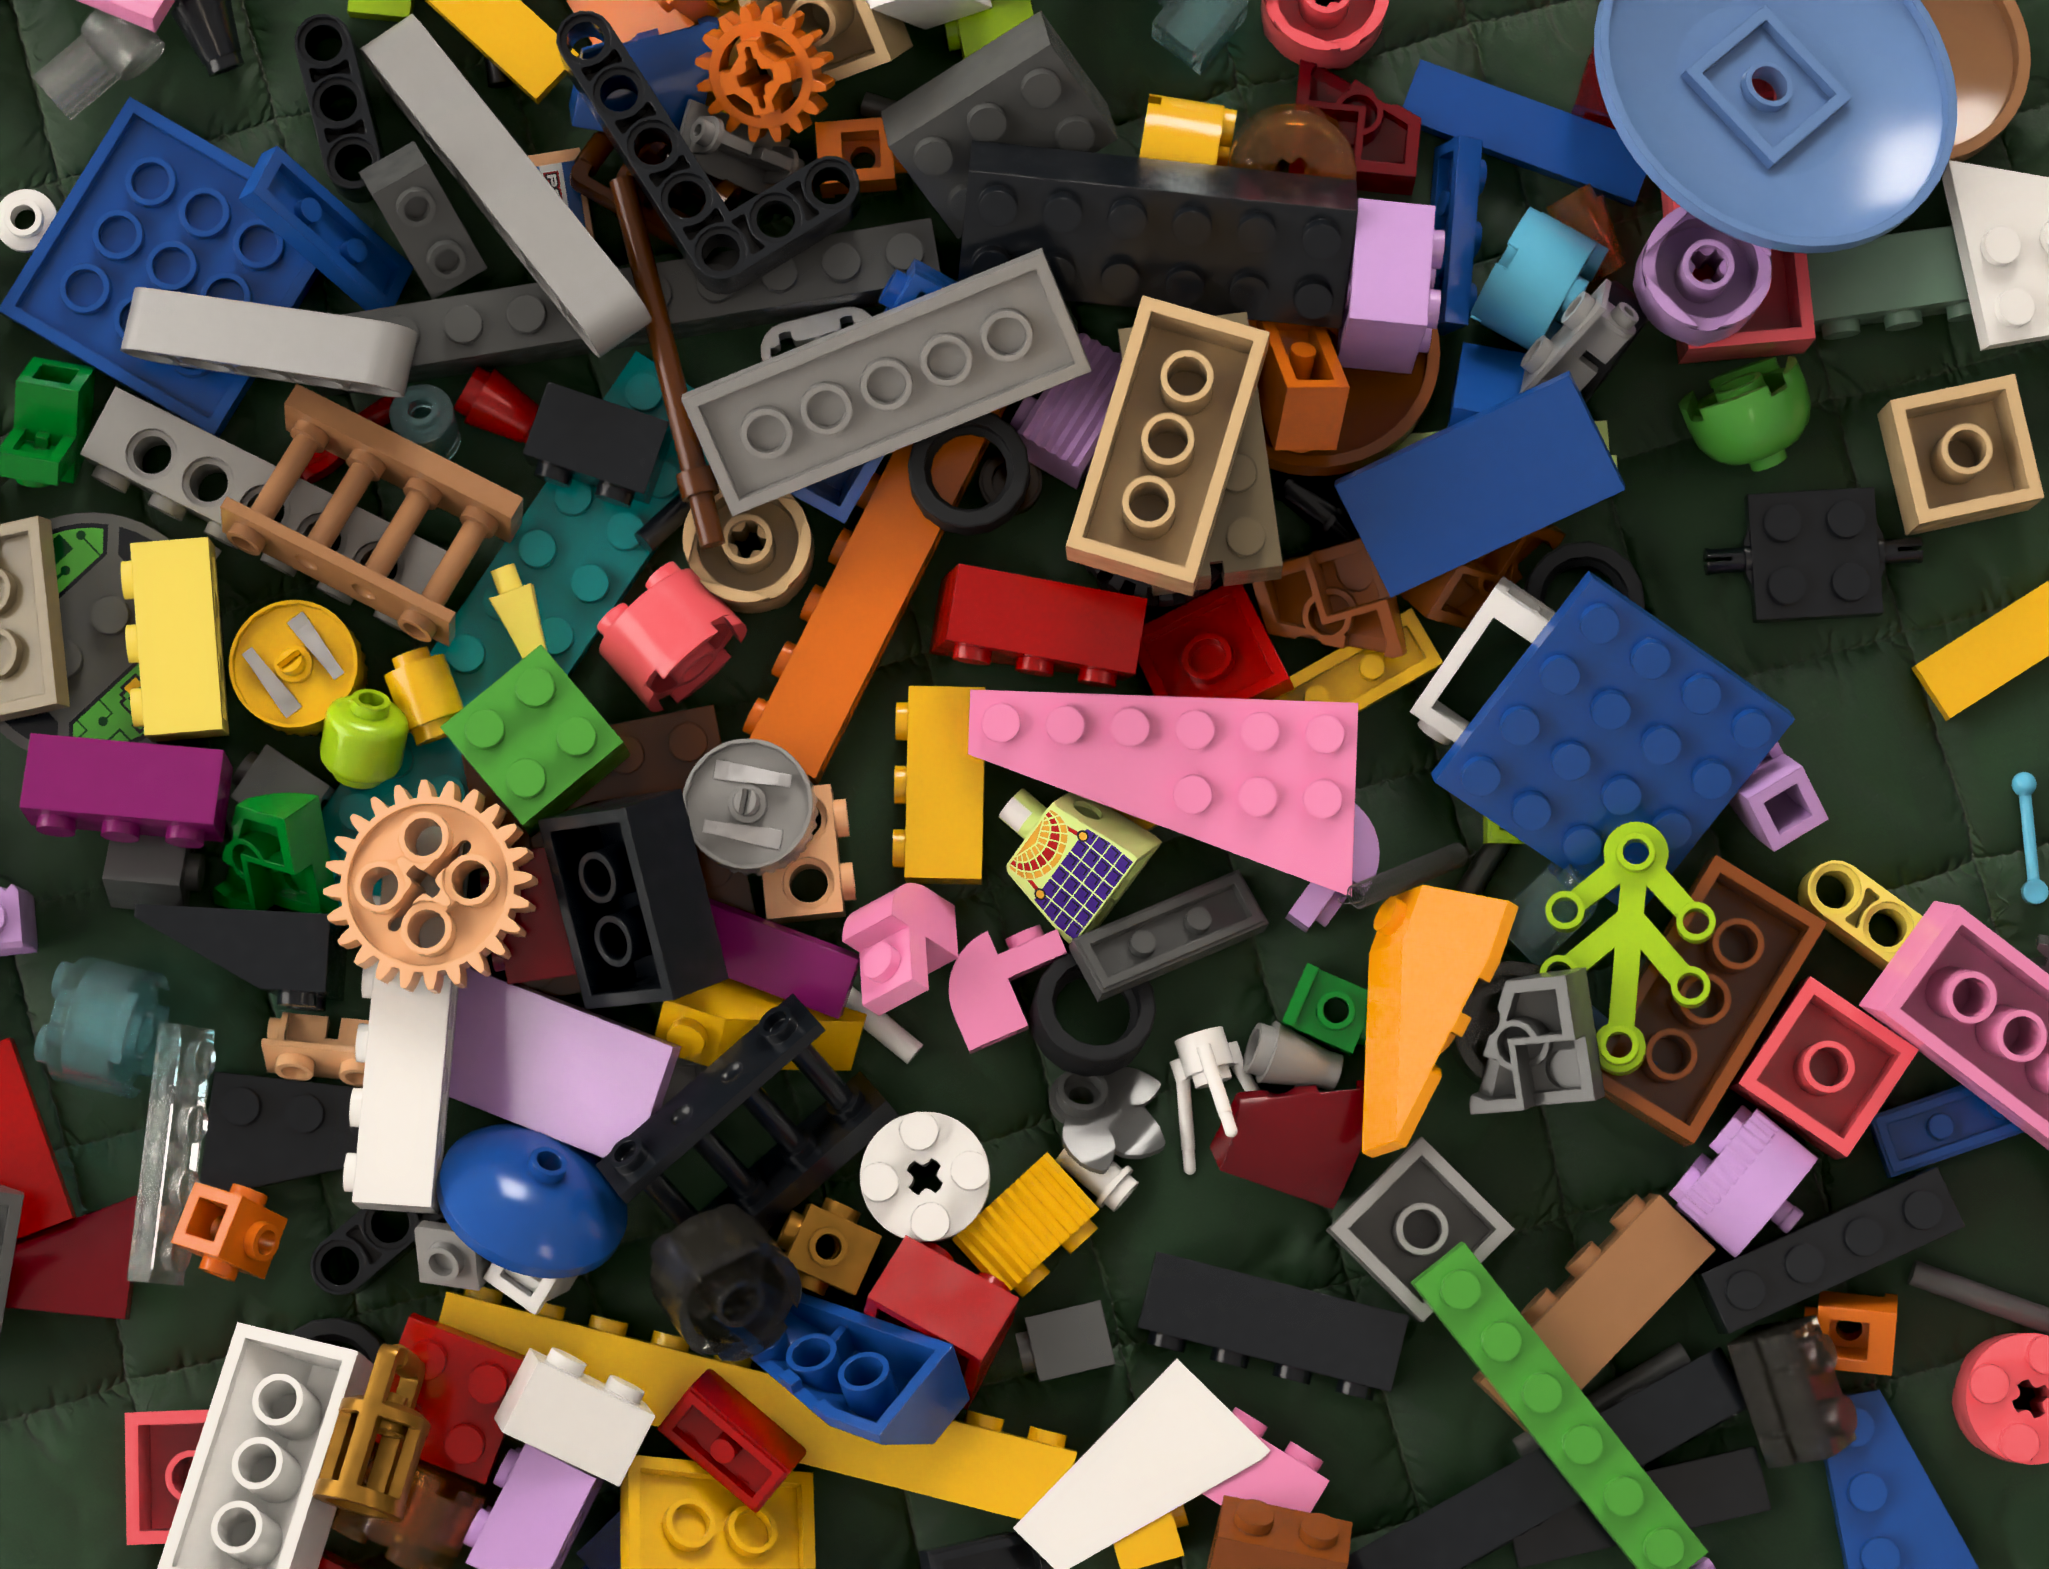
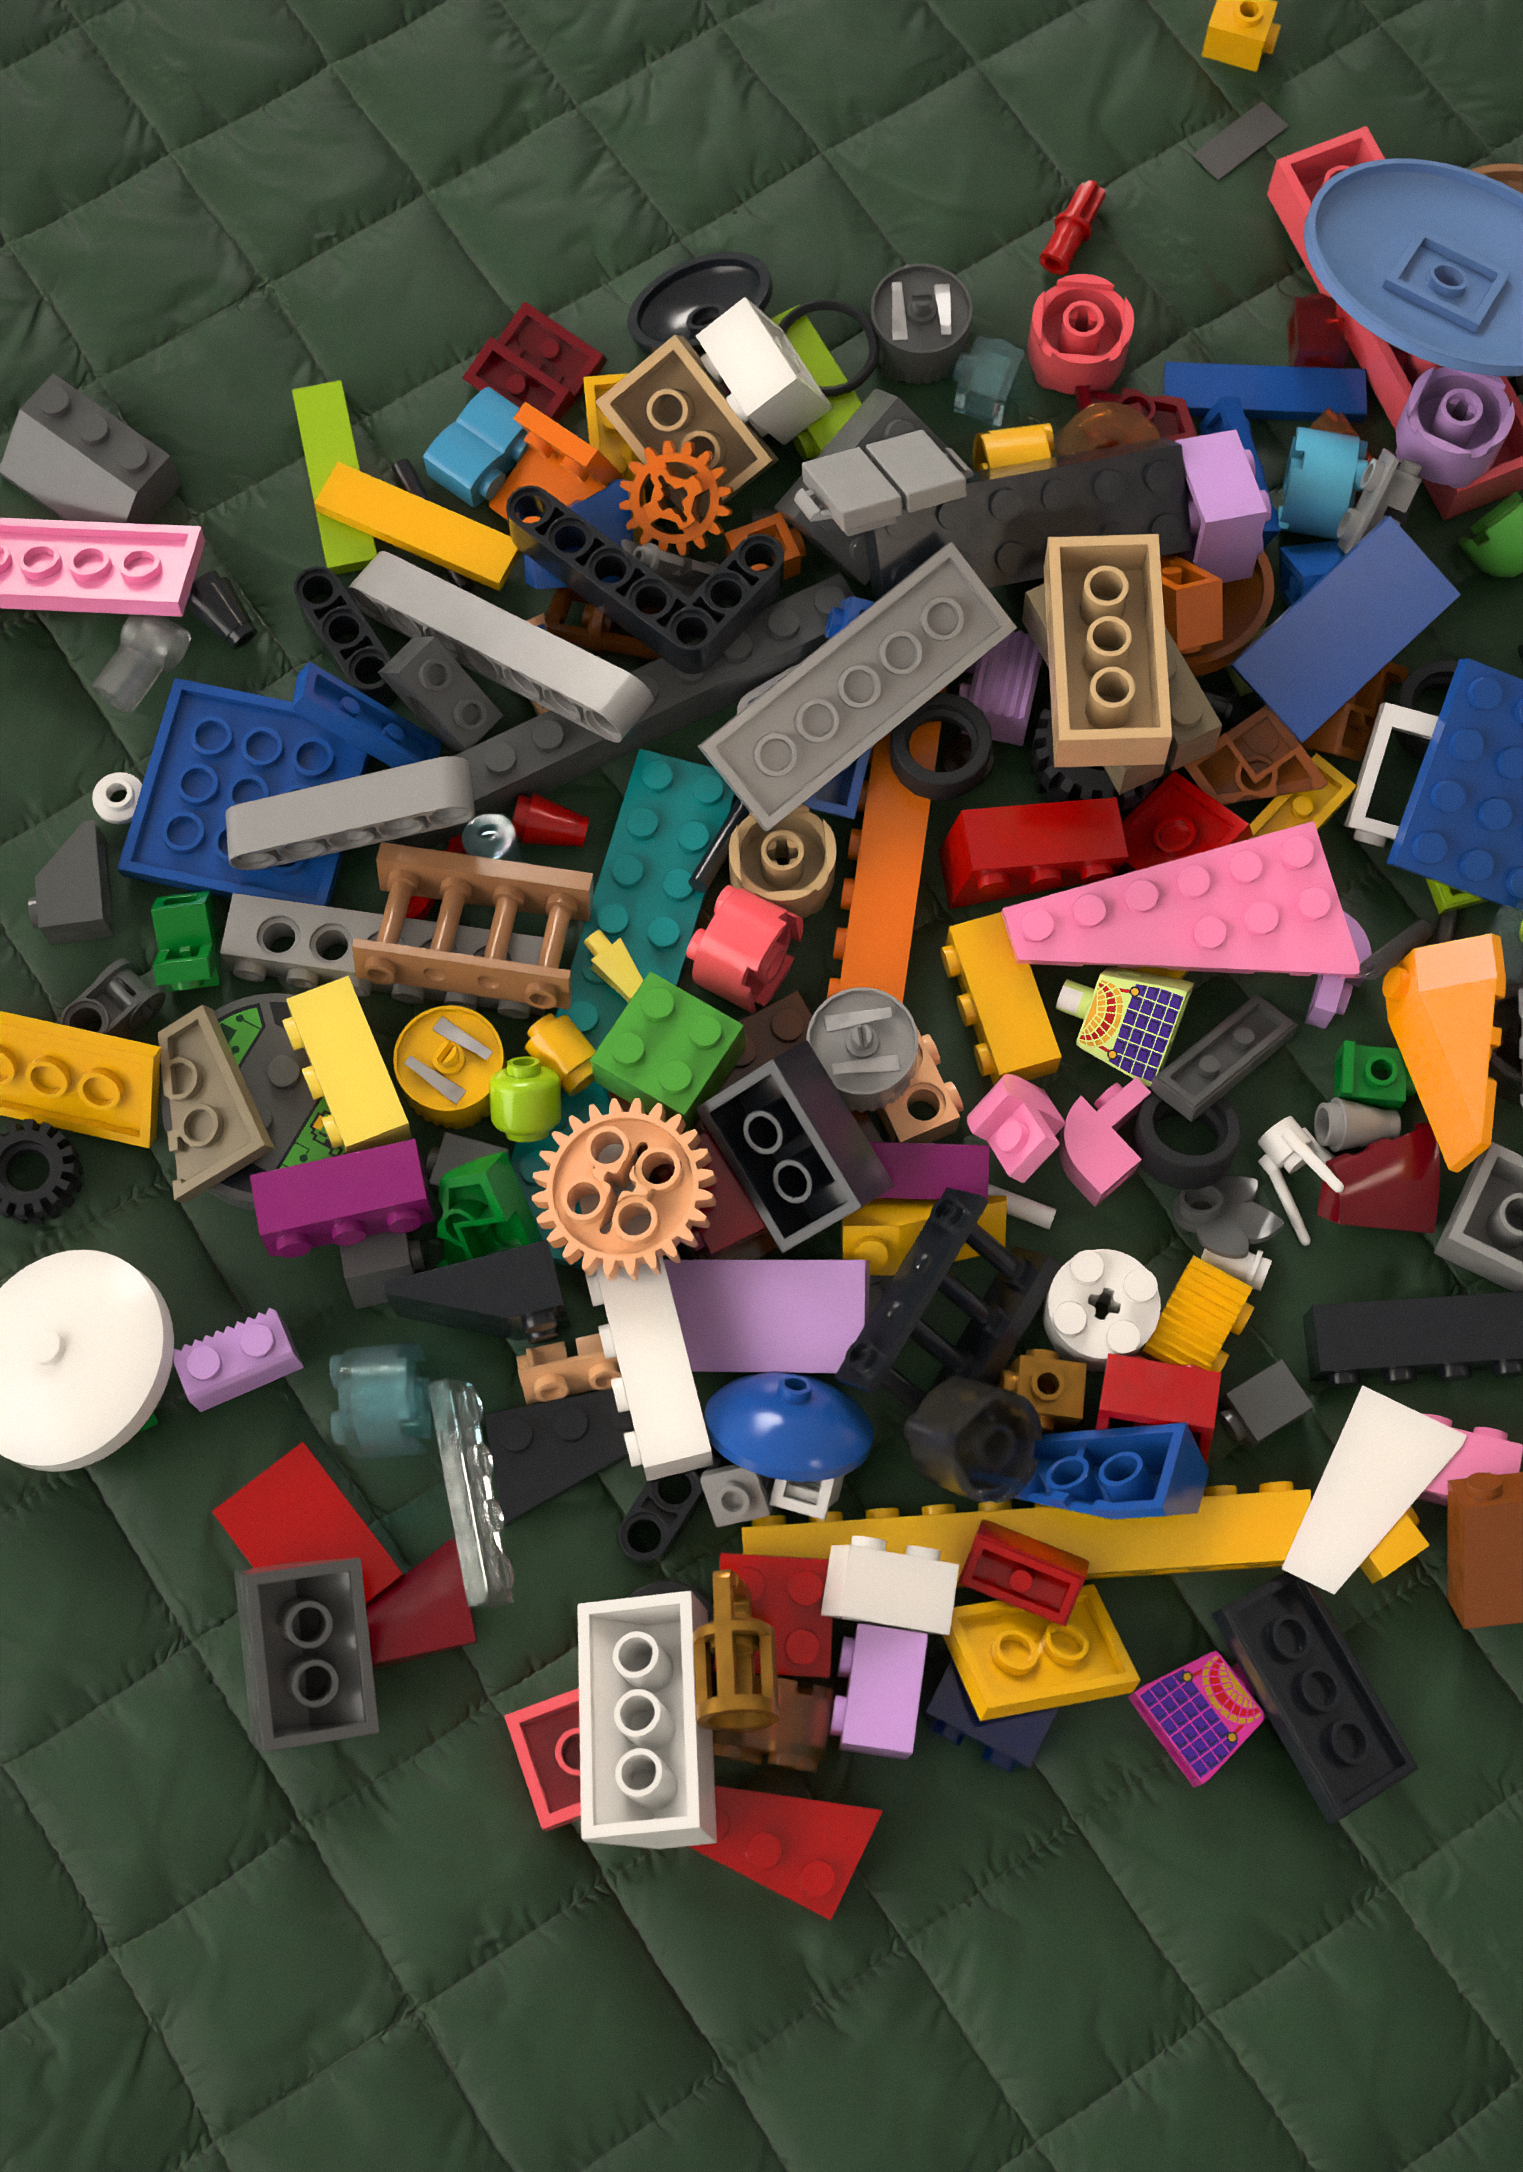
camera: 20 degrees left, 10 degrees down
orange brick [171,1182,288,1282] -> none
black brick [523,382,673,508] -> none
reddish brown bar [609,175,726,549] -> none
none -> light grey piece [794,430,974,536]

